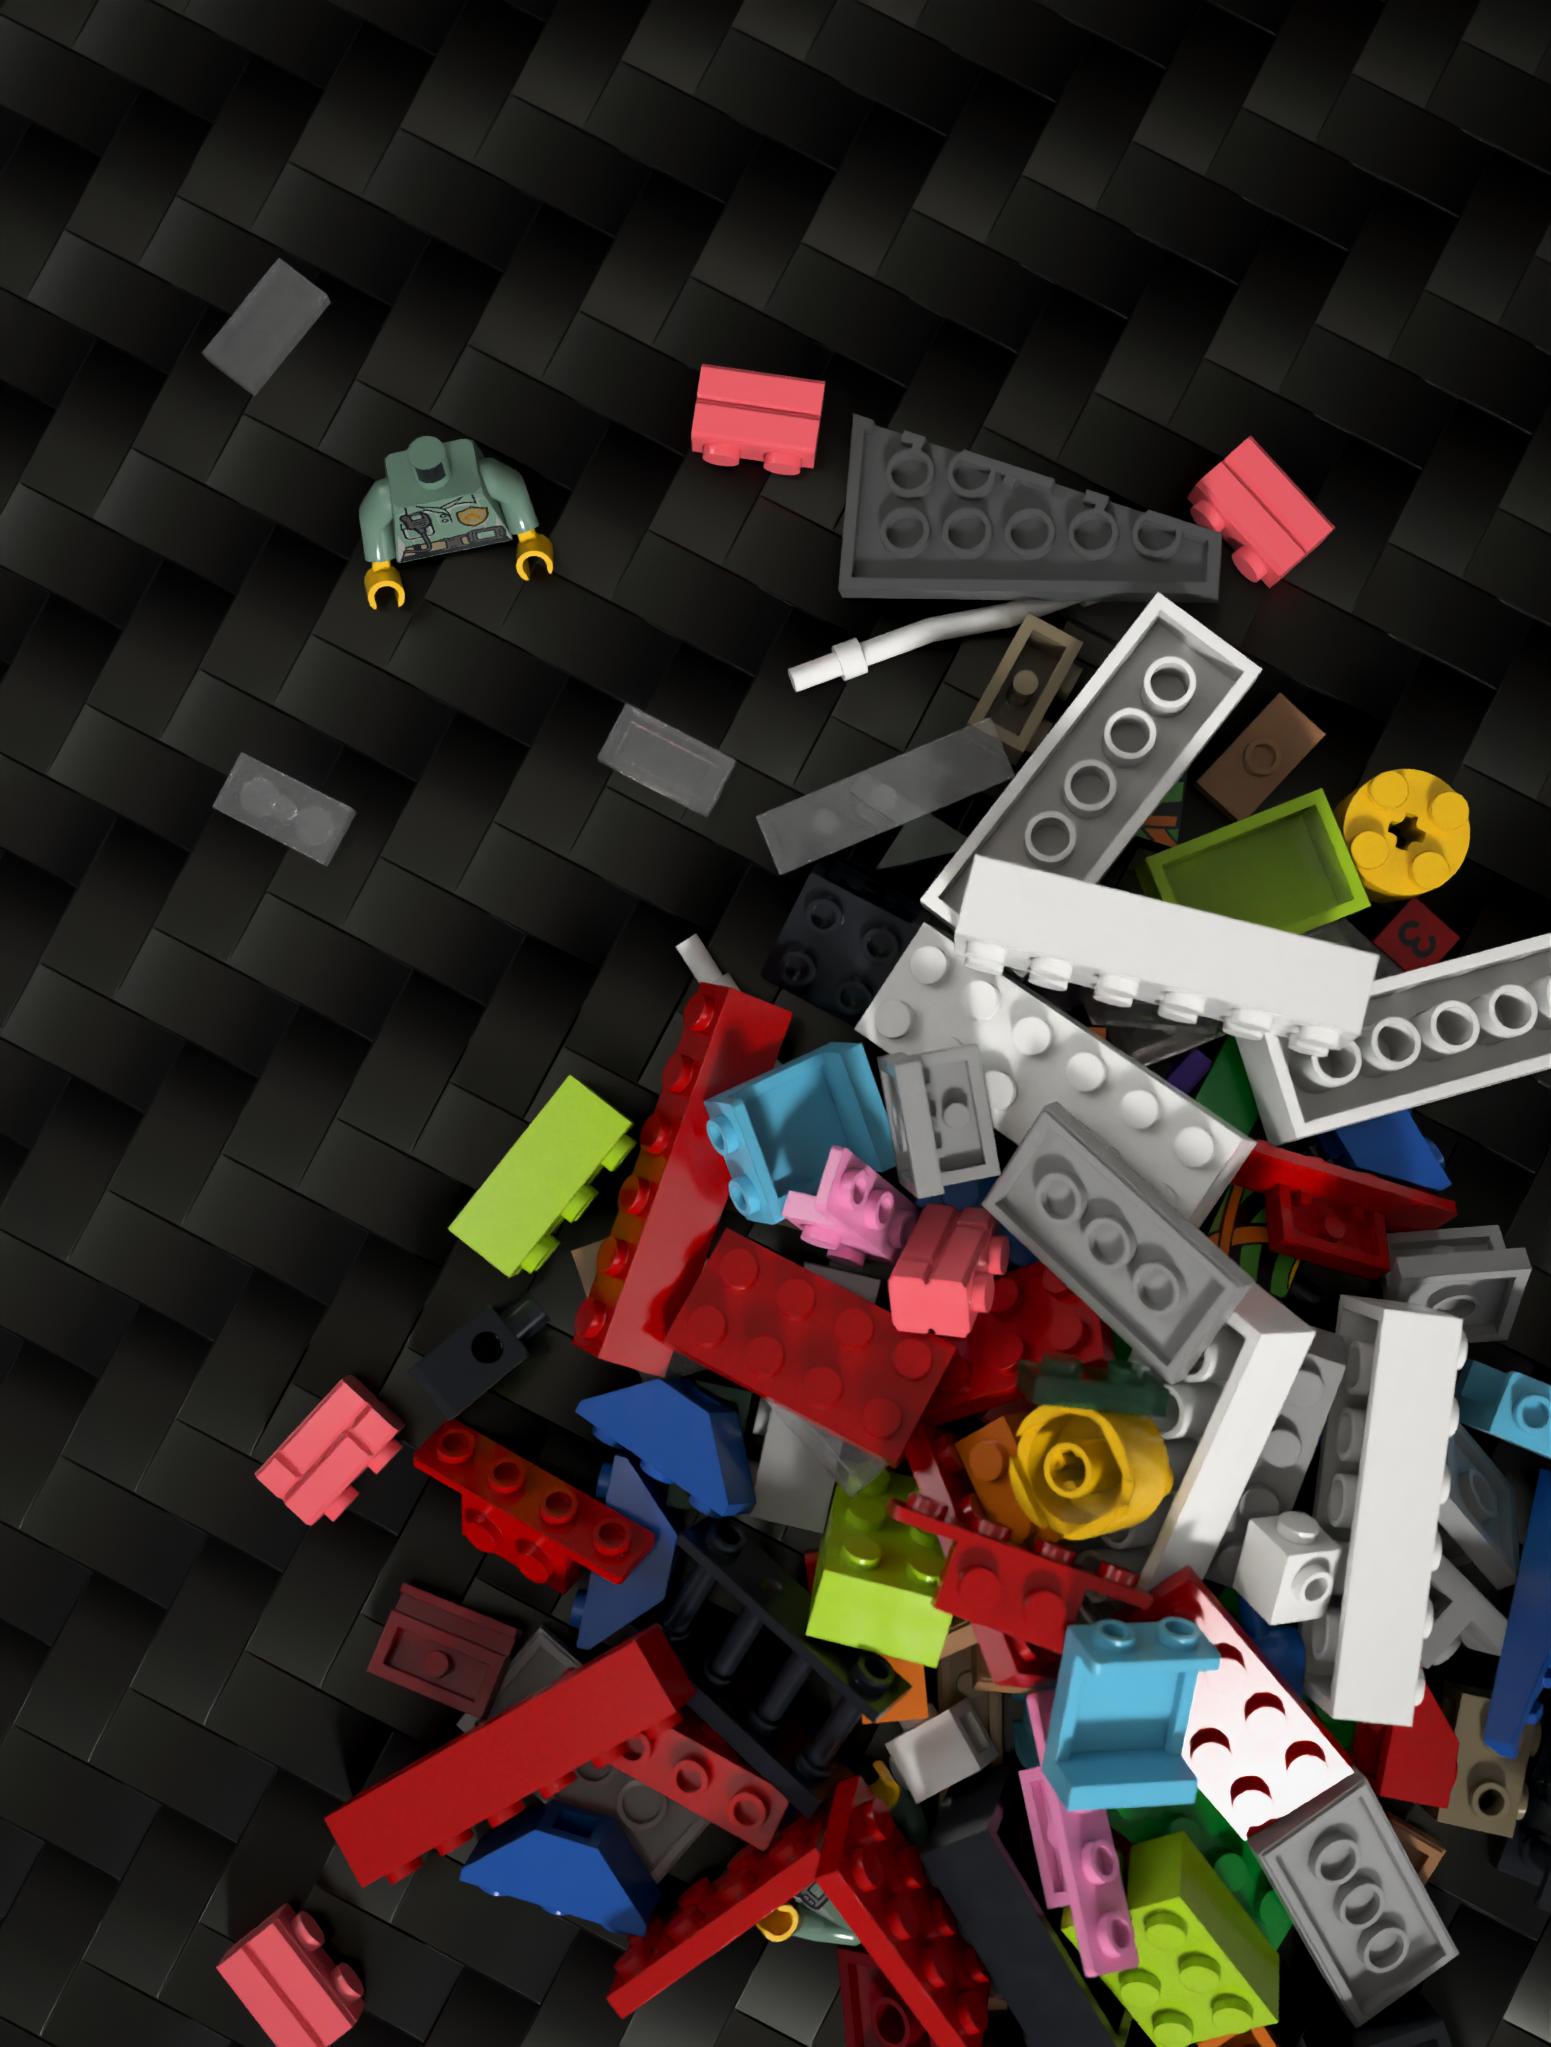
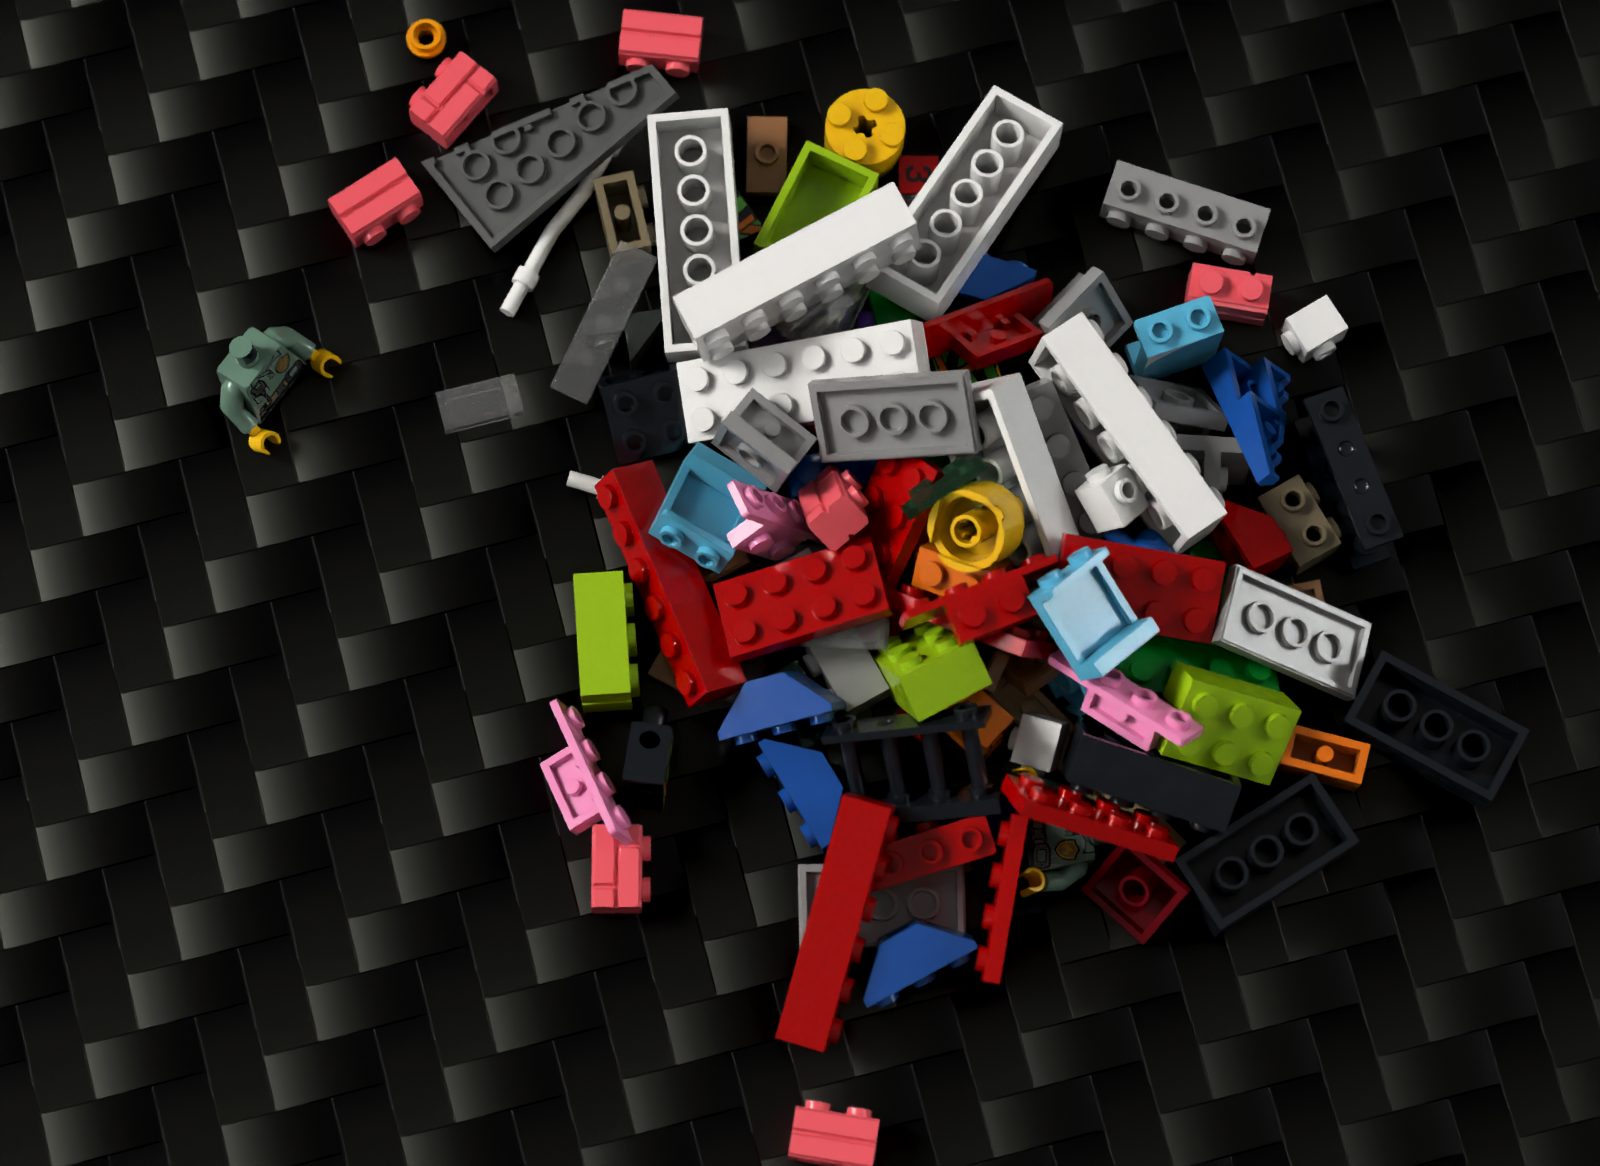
camera: 40 degrees left, 10 degrees down
clear tile [202,258,331,396] -> none
clear plate [212,752,356,867] -> none
dark red plate [366,1582,523,1720] -> none
red bracket [413,1419,655,1595] -> none
none -> light orange plate [406,19,446,58]
none -> coral brick [409,51,499,149]
none -> bright pink bracket [540,698,633,846]

